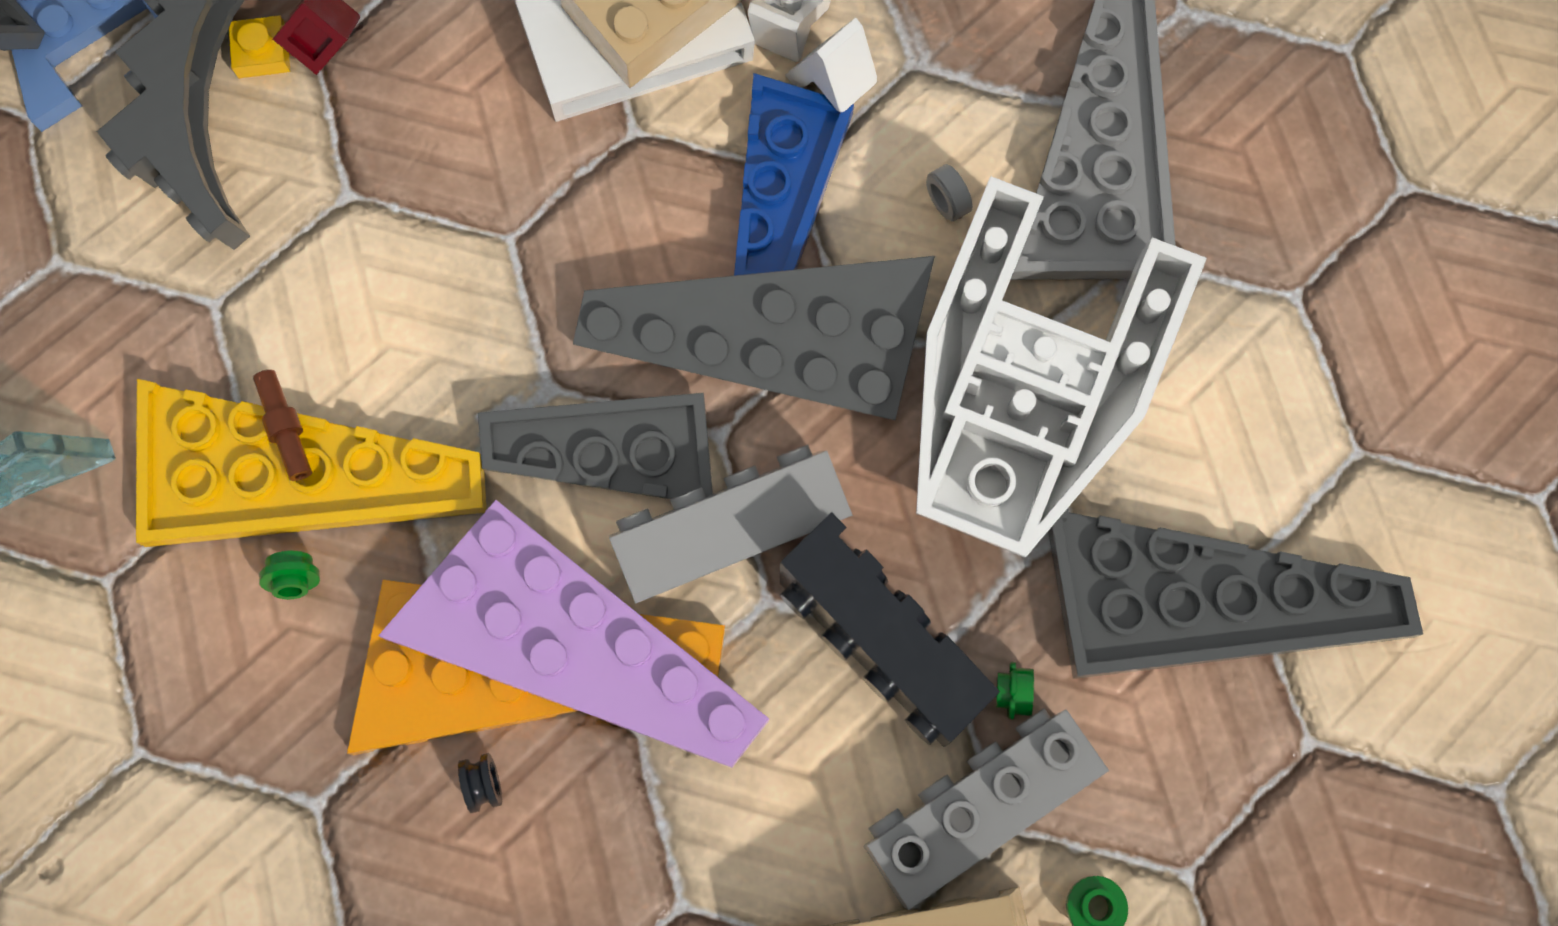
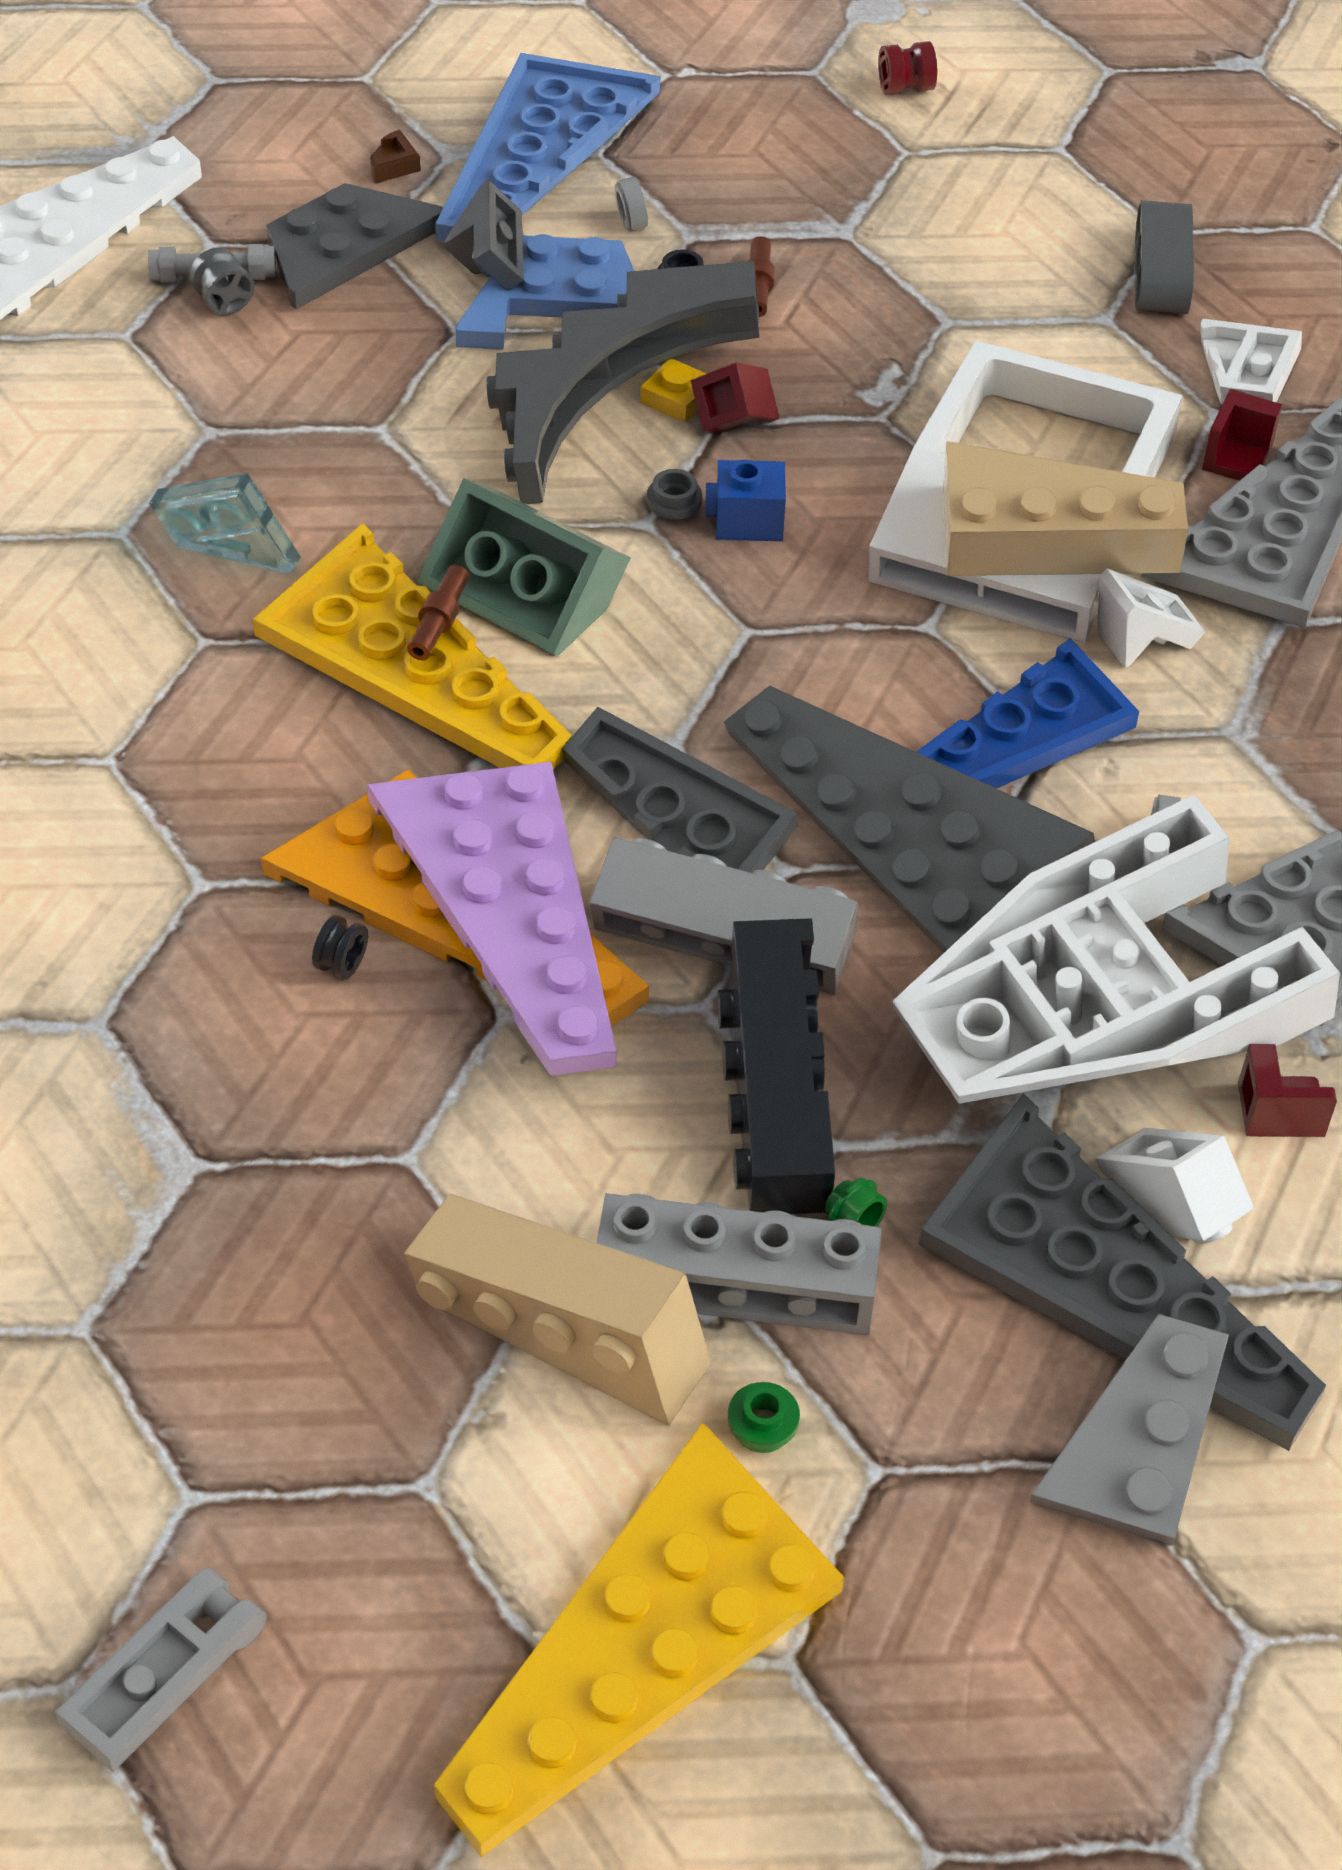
camera: 40 degrees right, 25 degrees down
green plate [259,550,320,600] -> none
white slope [785,18,877,113] -> none
none -> sand green slope [417,478,631,656]
none -> dark grey plate [647,469,702,520]
none -> blue brick [705,460,786,541]
none -> light grey wing [1030,1314,1229,1545]
none -> white slope [1095,1128,1254,1244]
none -> dark red panel [1238,1044,1337,1137]

